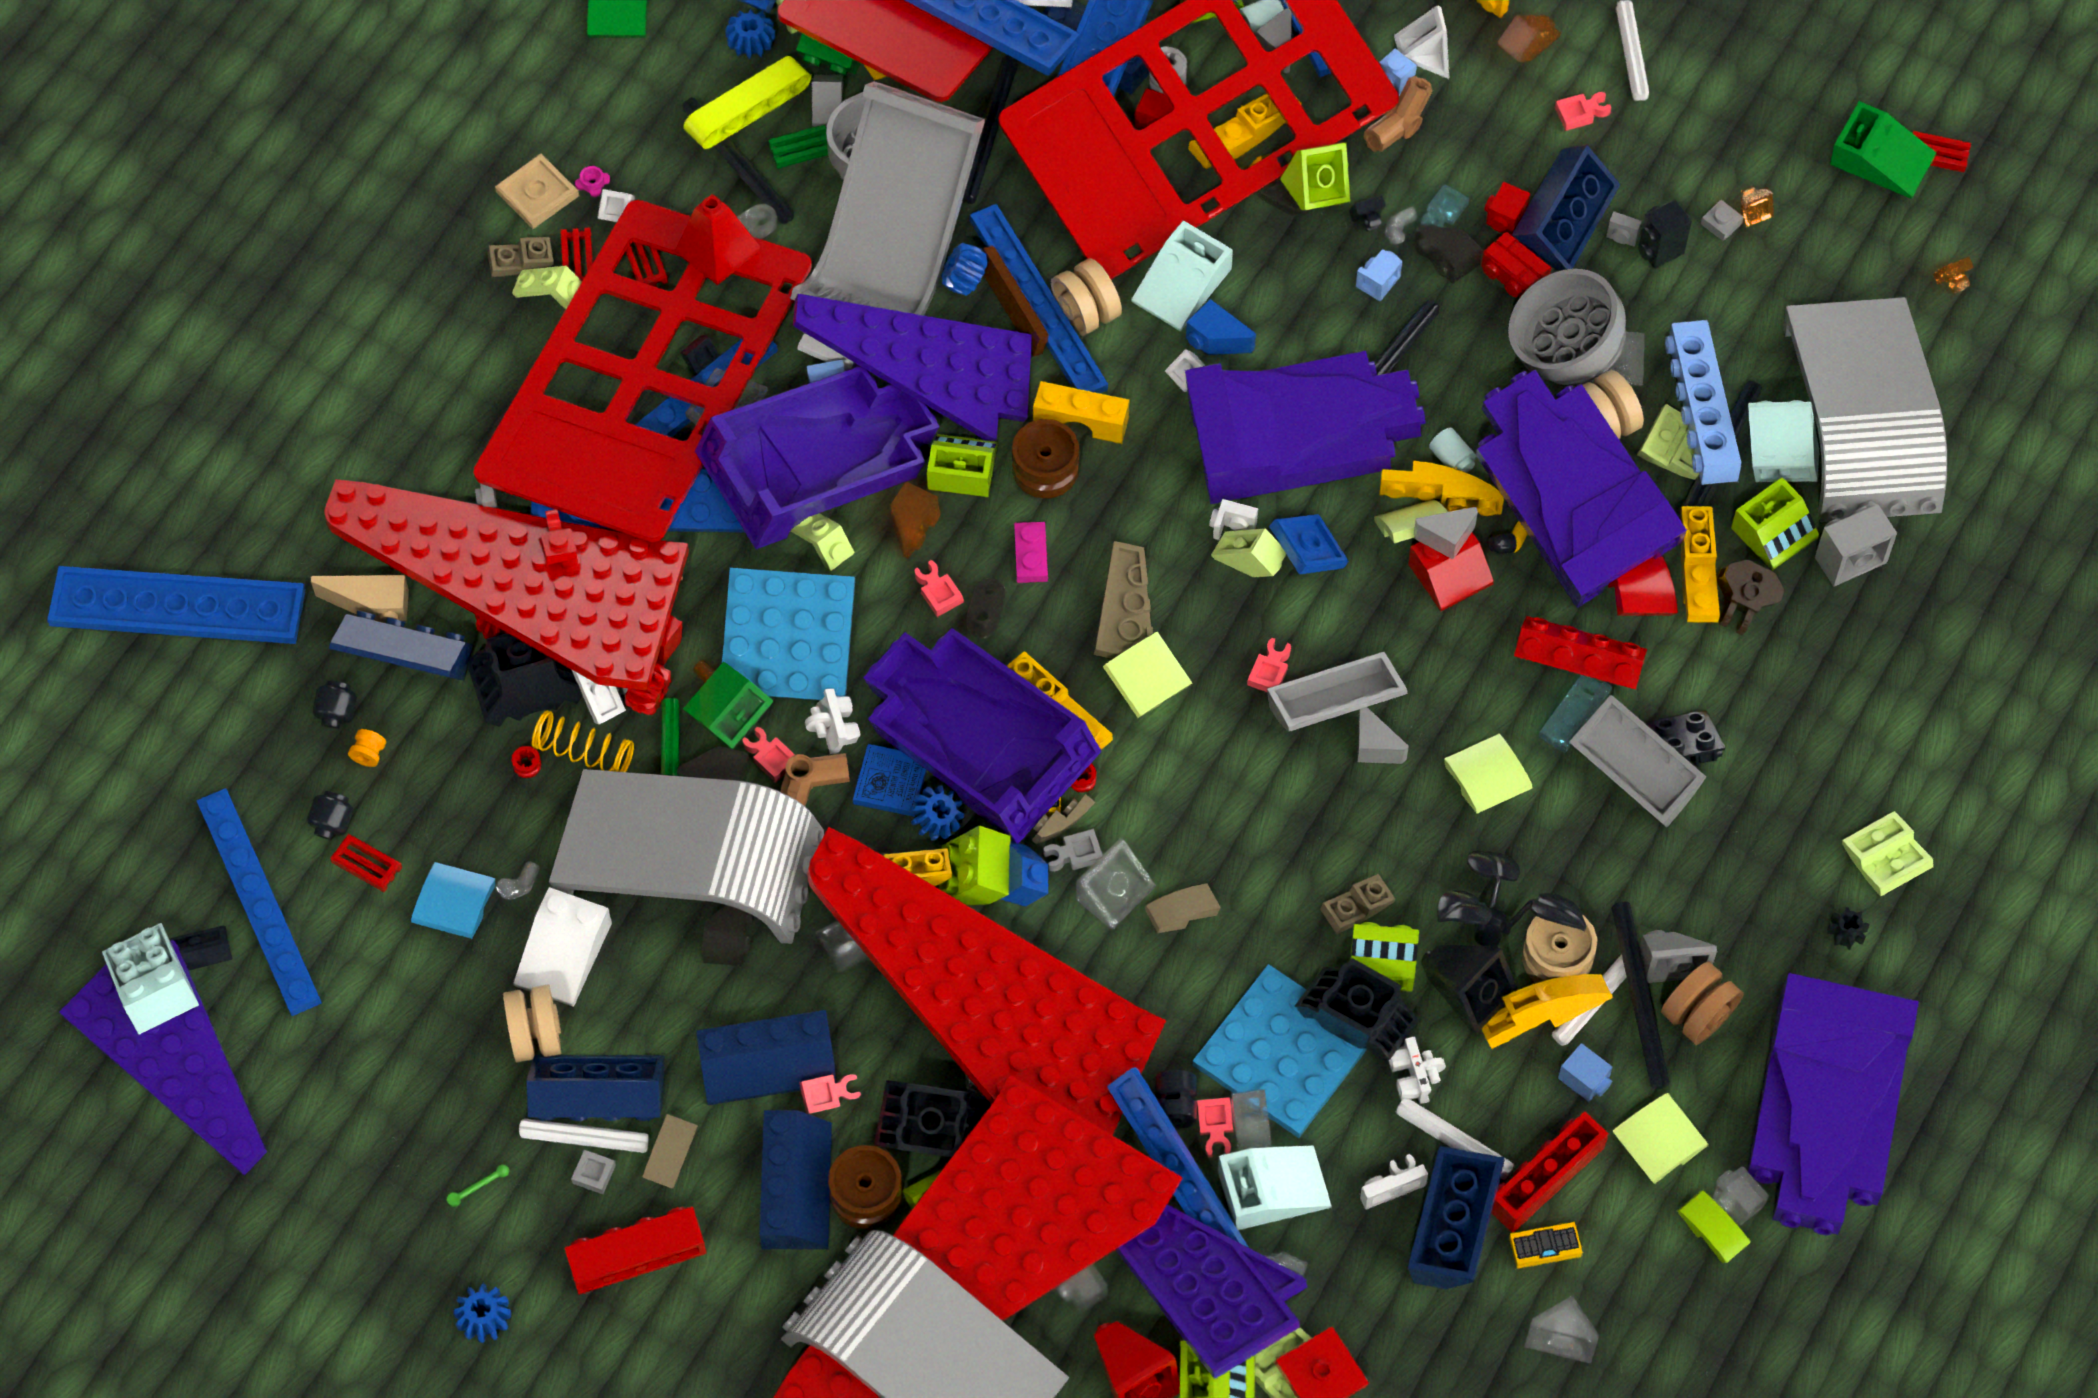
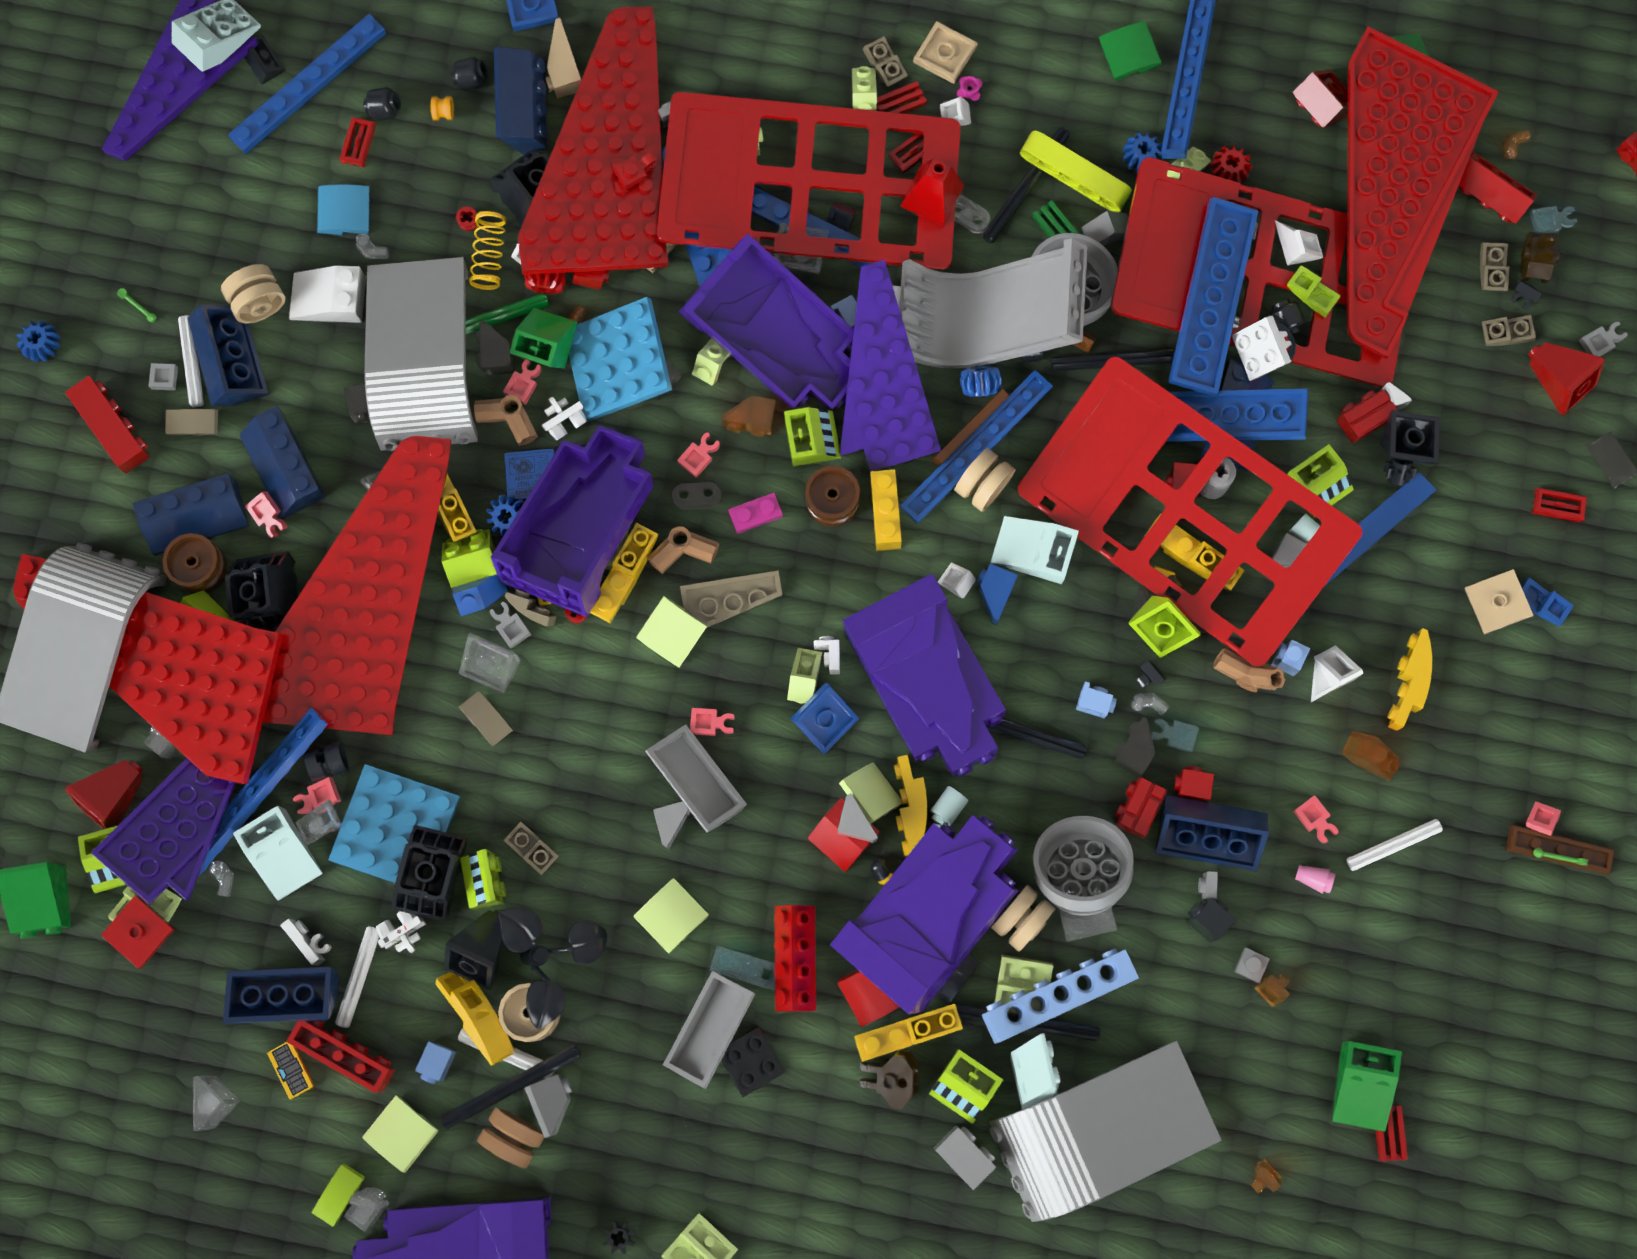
camera: 75 degrees right, 15 degrees up
none -> medium nougat piece [647,526,719,574]
none -> bright pink cone [1295,865,1336,894]

